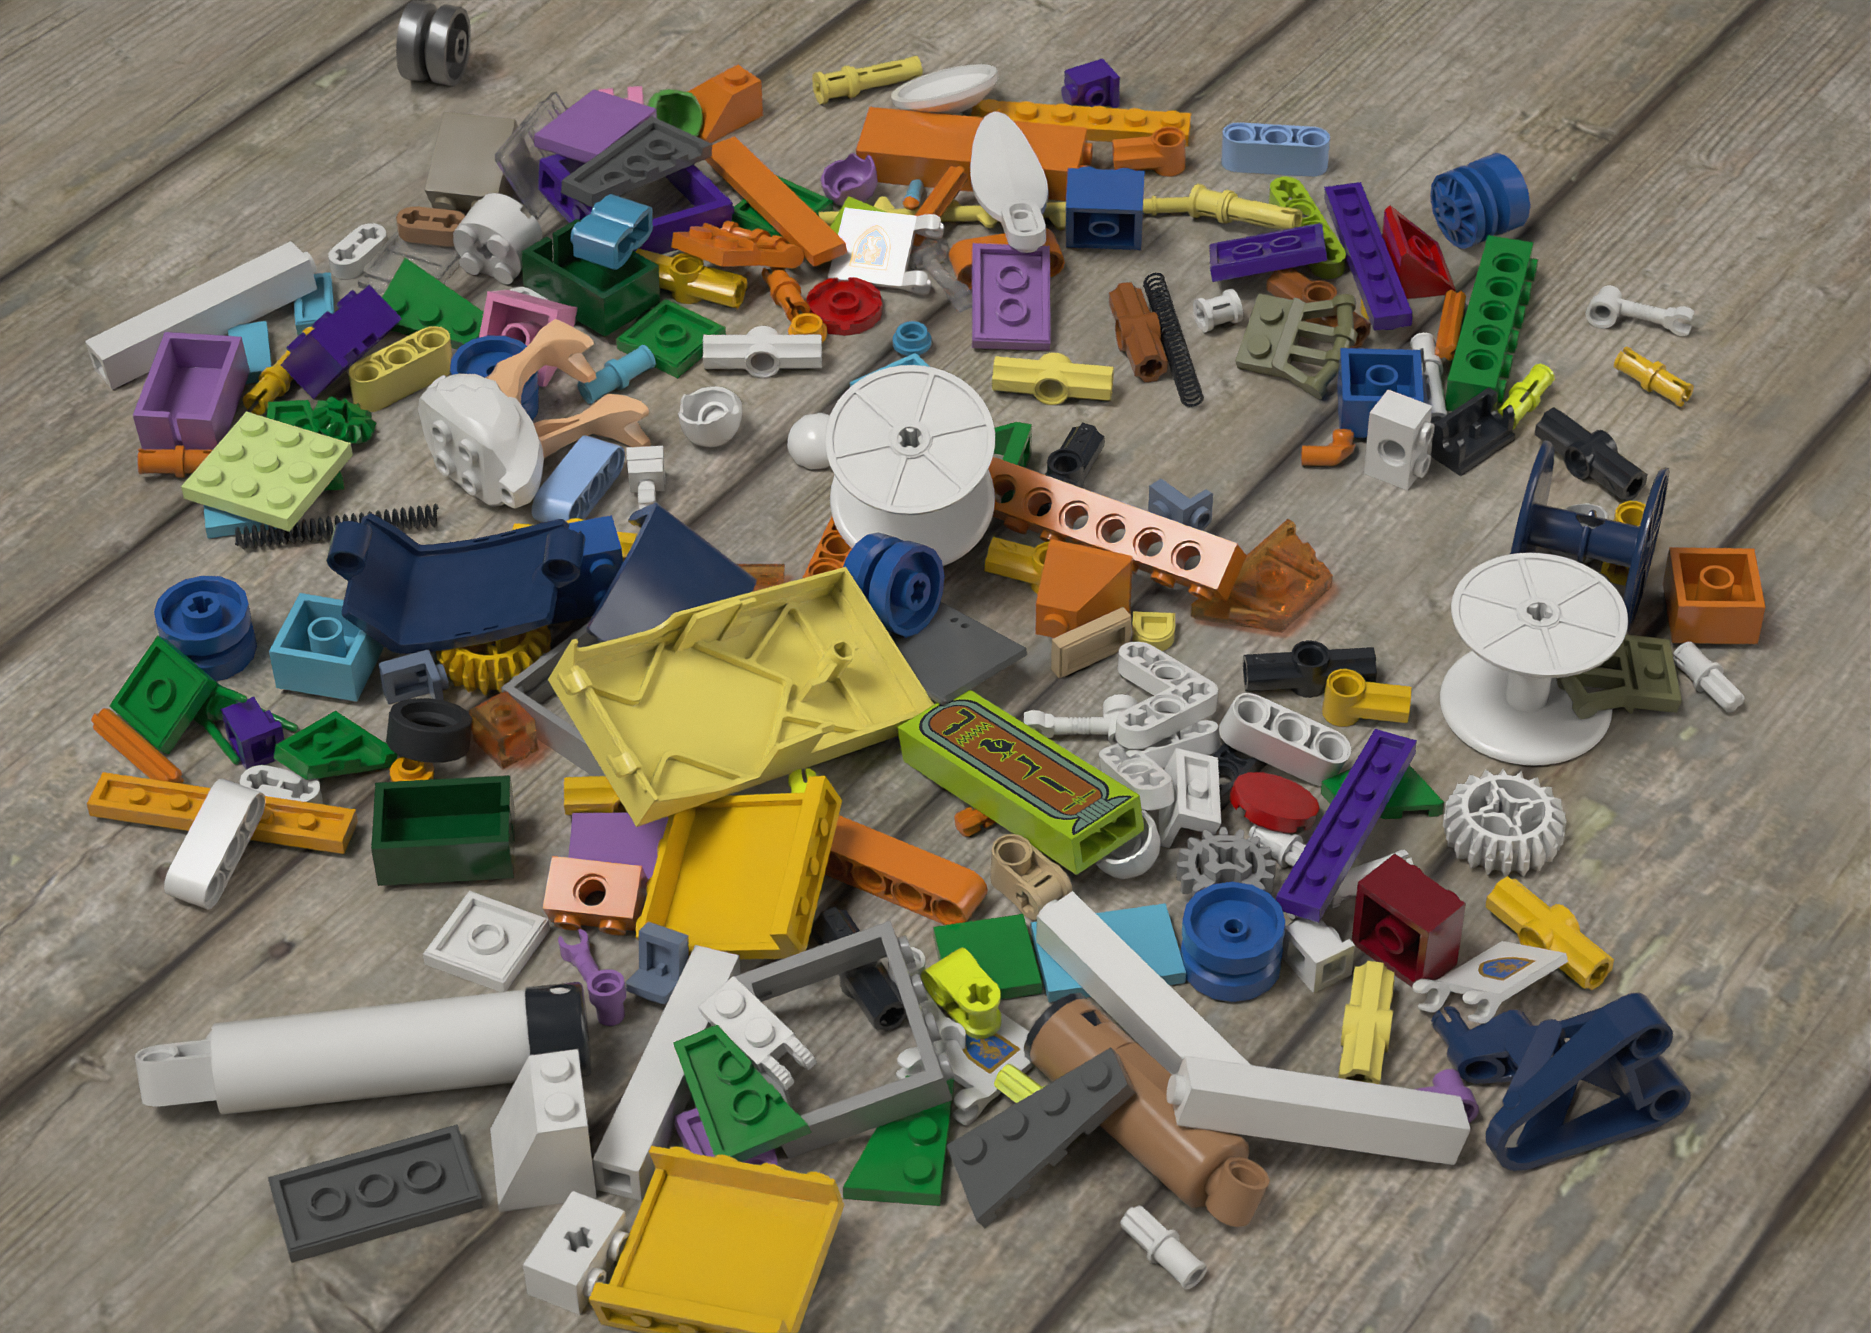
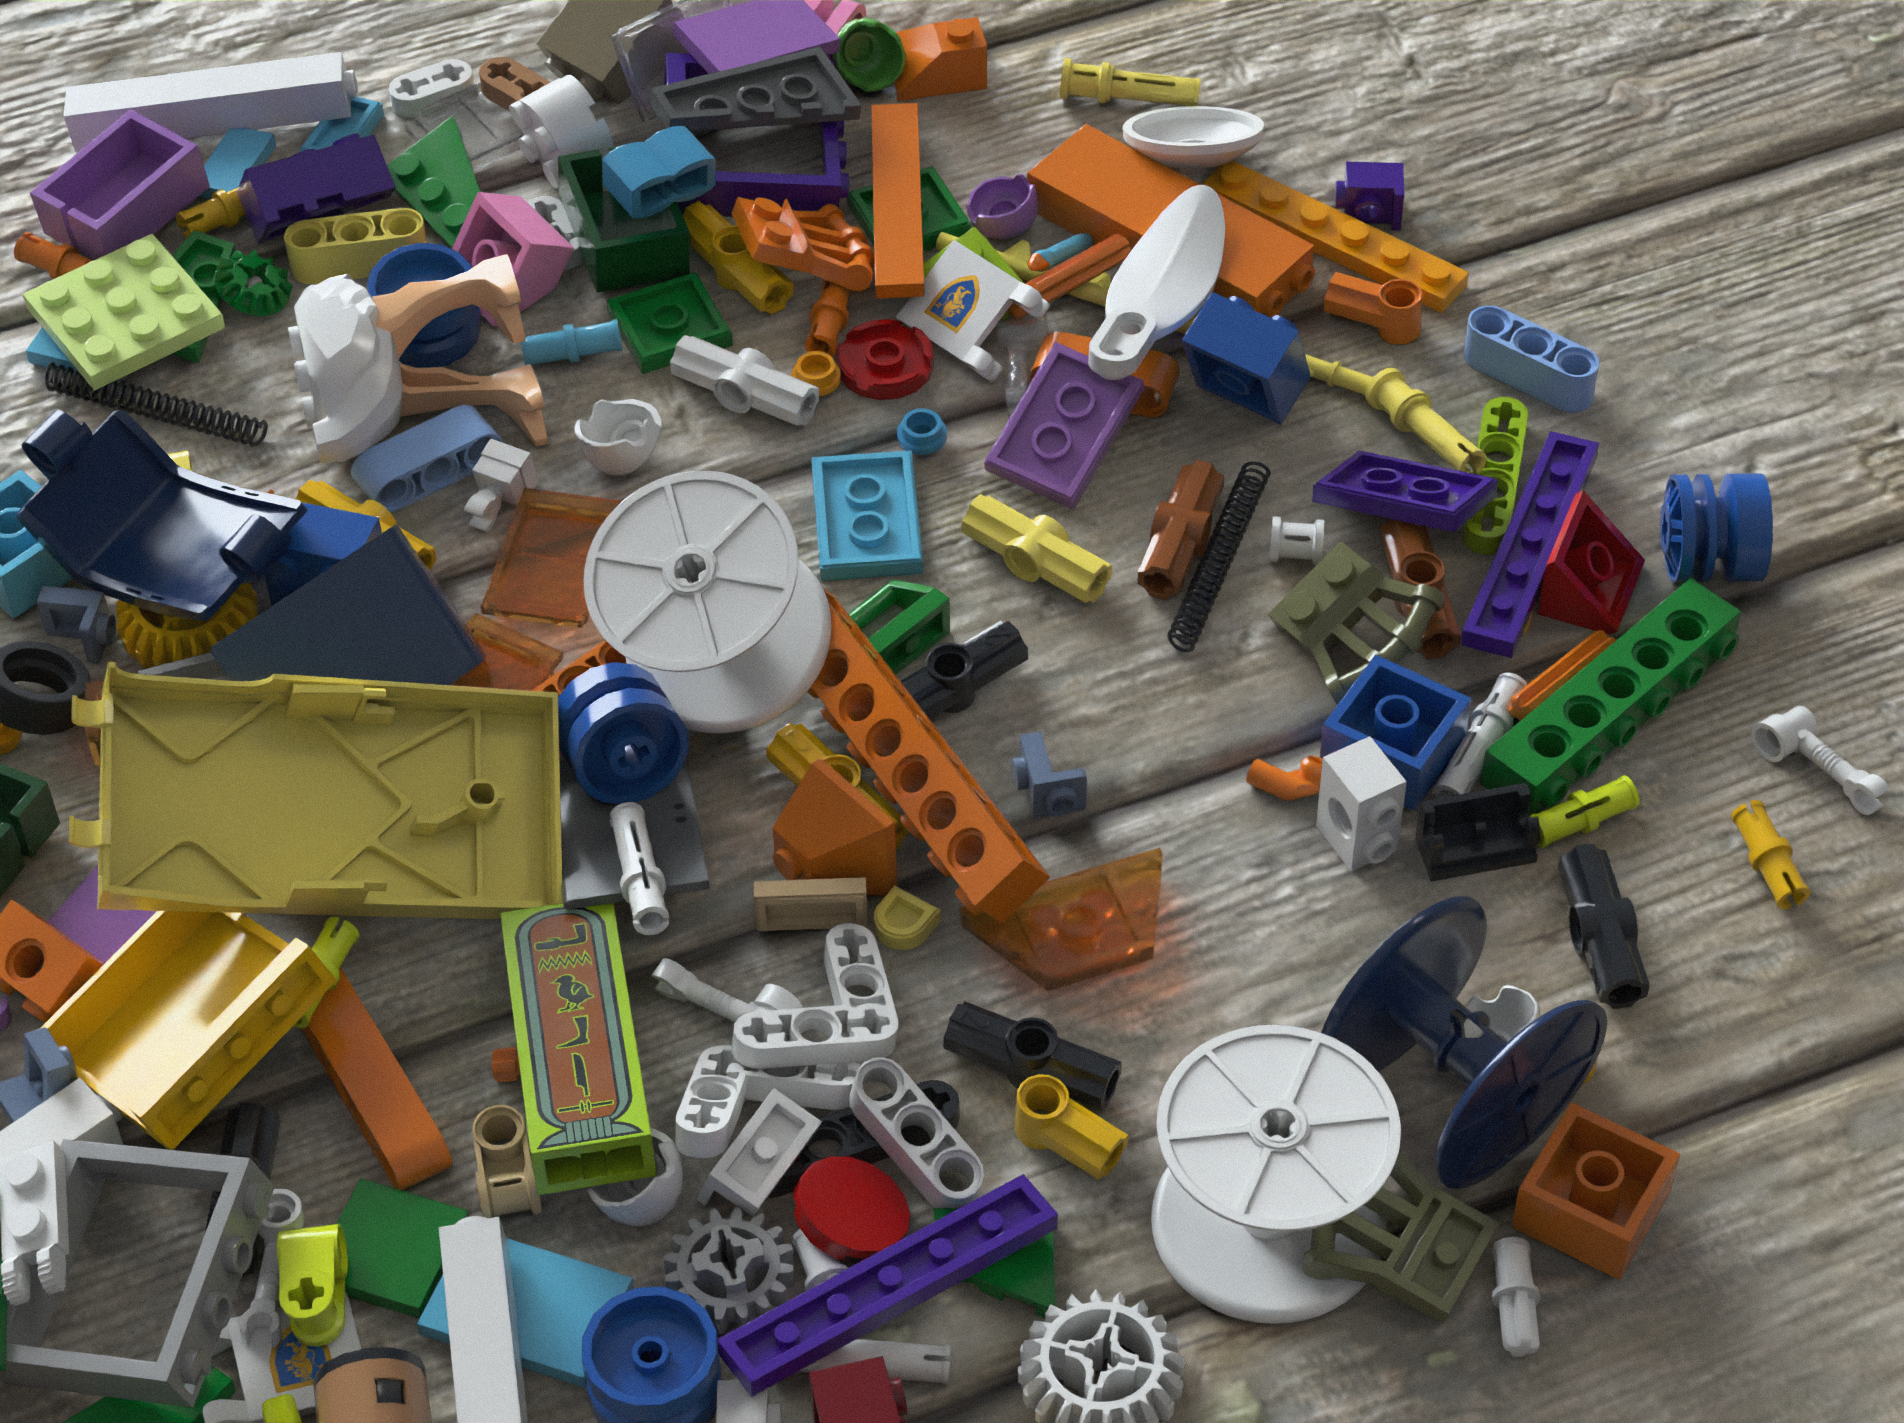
camera: 30 degrees right, 5 degrees up
none -> clear orange piece [481,488,622,628]
none -> white pin [610,802,669,935]

